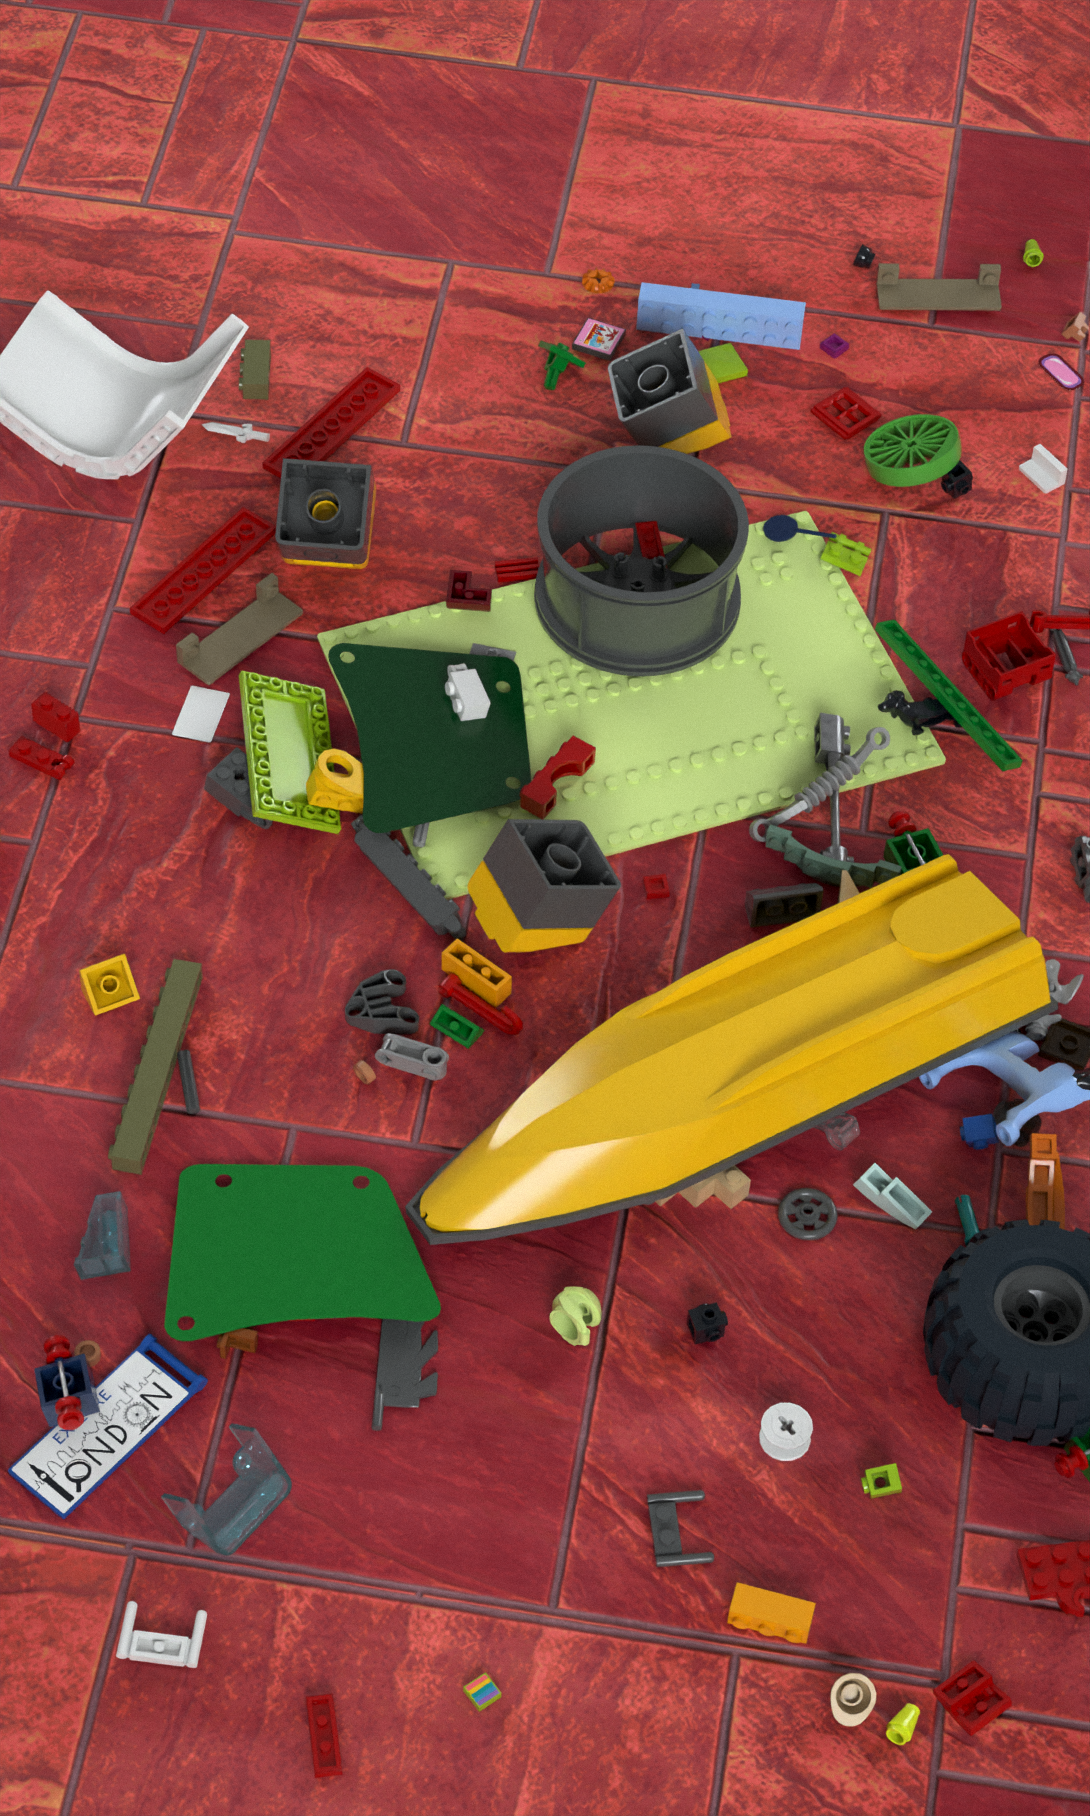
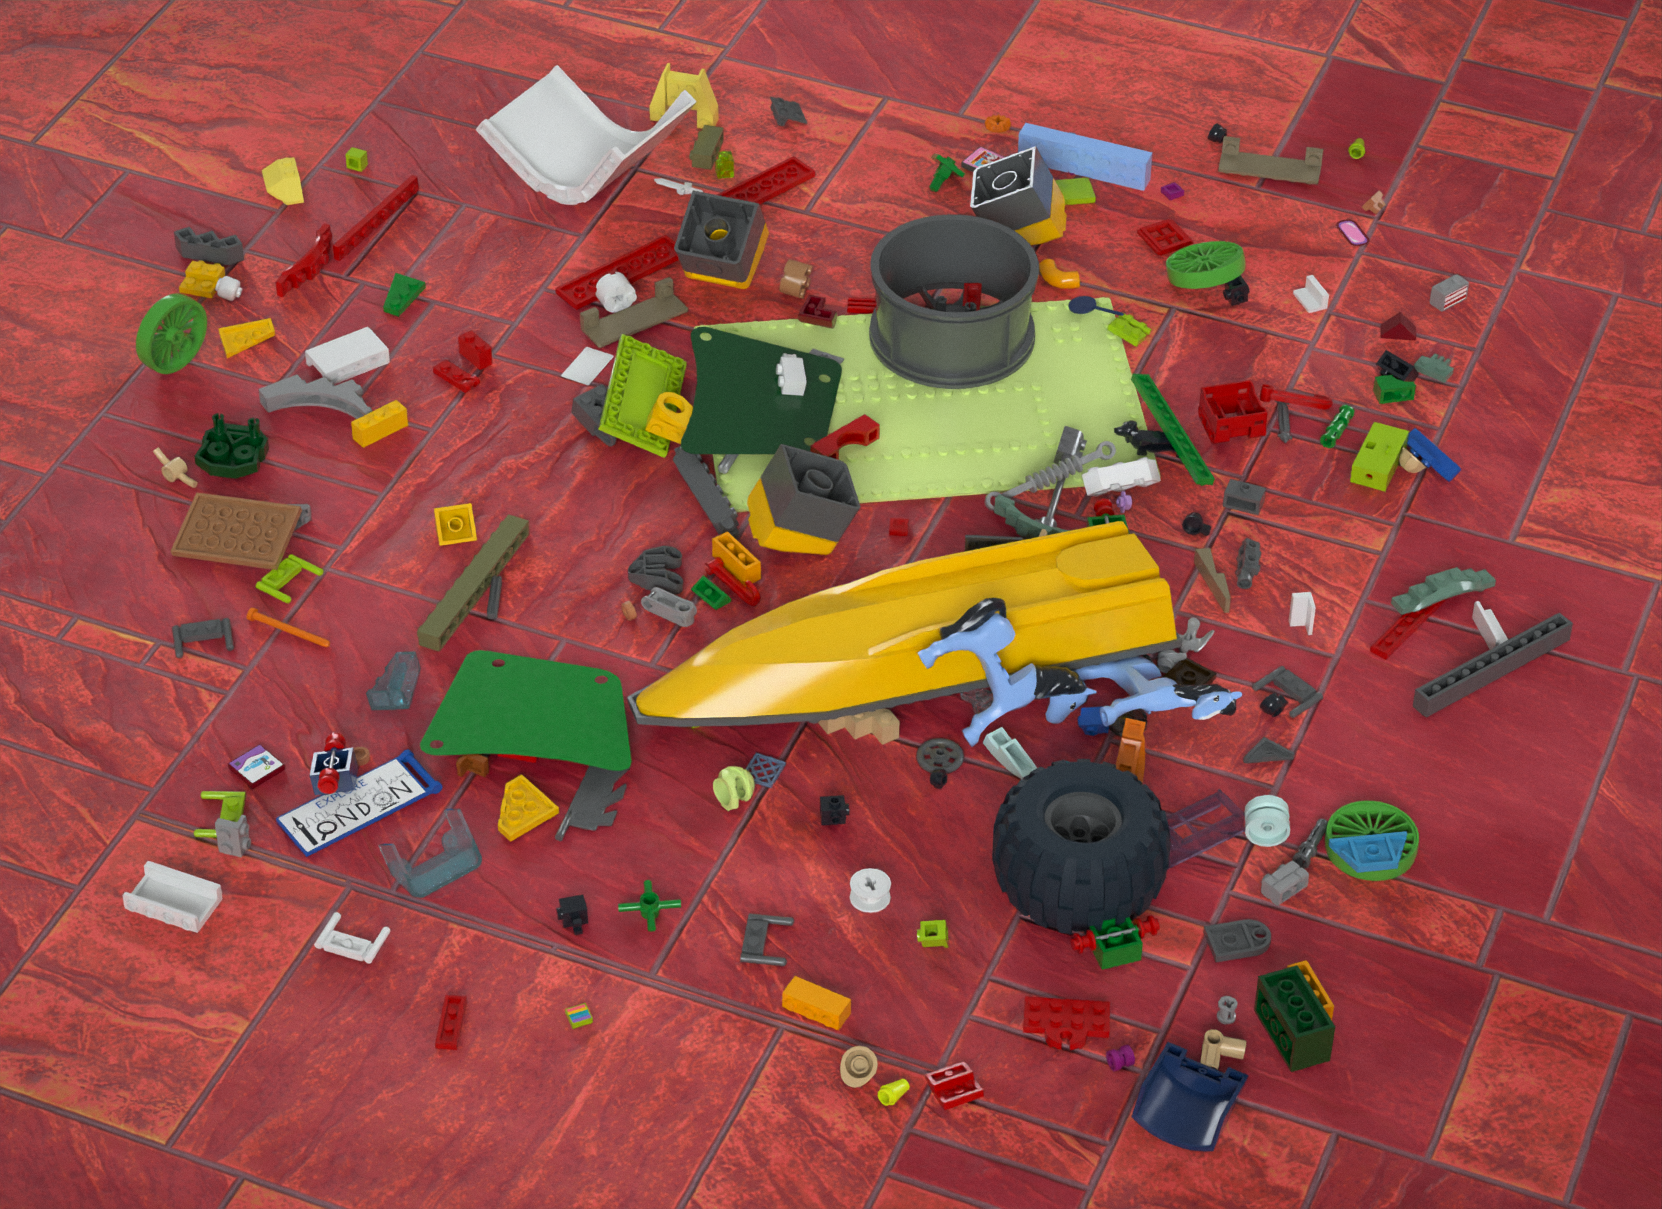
camera: 15 degrees right, 10 degrees down
none -> yellow plate [498,775,559,842]
none -> black brick [556,894,588,935]
none -> white brick [595,272,637,313]
none -> green bar [618,880,681,932]
none -> light yellow wedge [650,63,719,129]
none -> clear neon green brick [715,151,734,179]
none -> sand blue window [746,753,786,788]
none -> dark grey hinge [770,97,807,126]
none -> medium nougat brick [779,259,813,299]
none -> light blue animal [917,598,1097,747]
none -> black plate [930,769,948,789]
none -> light orange cylinder [1039,259,1080,289]
none -> white brick [1082,457,1161,497]
none -> lavender plate [1116,491,1132,513]
none -> black piece [1182,512,1211,536]
none -> dark tan slope [1194,548,1231,613]
none -> dark grey brick [1223,479,1266,515]

